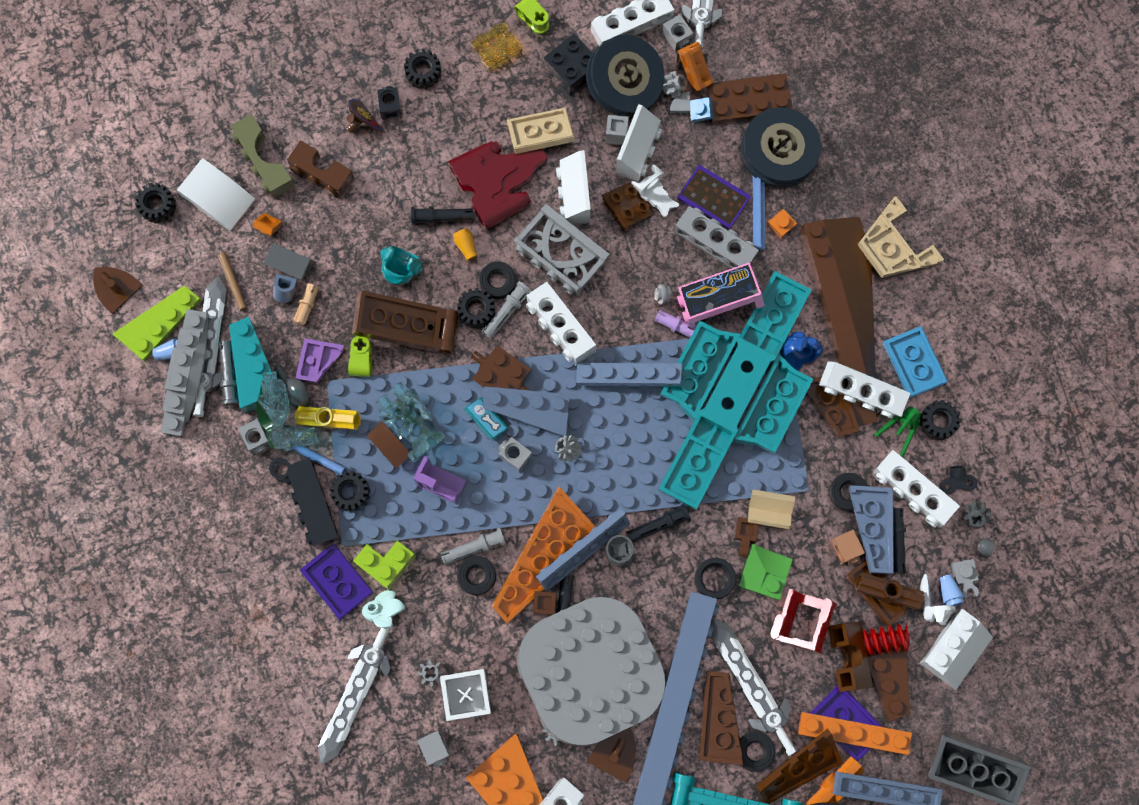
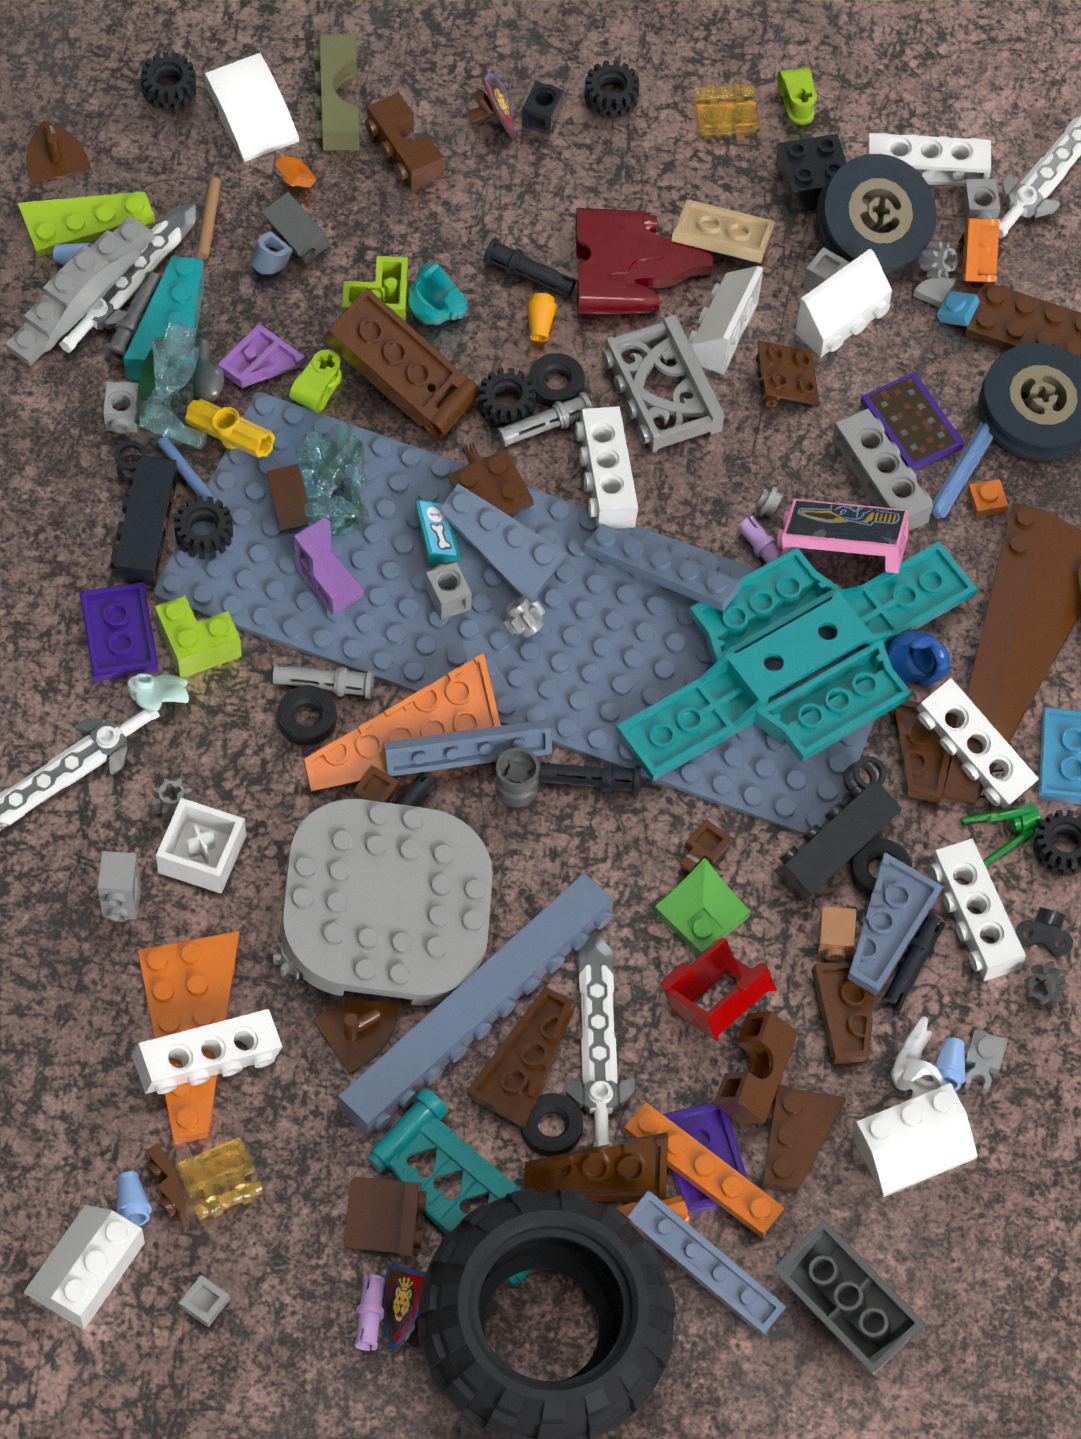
camera: 25 degrees right, 15 degrees down
light nougat axle [294,283,320,325] -> none
white hair [631,164,679,217] -> none
black tyre [694,557,736,600] -> none
tan panel [748,489,795,529] -> none
reddish brown piece [855,572,925,610] -> none
red piece [863,623,910,656] -> none
dark grey hinge [977,539,995,557] -> none
none -> lime brick [342,256,408,322]
none -> black hinge [774,756,902,901]

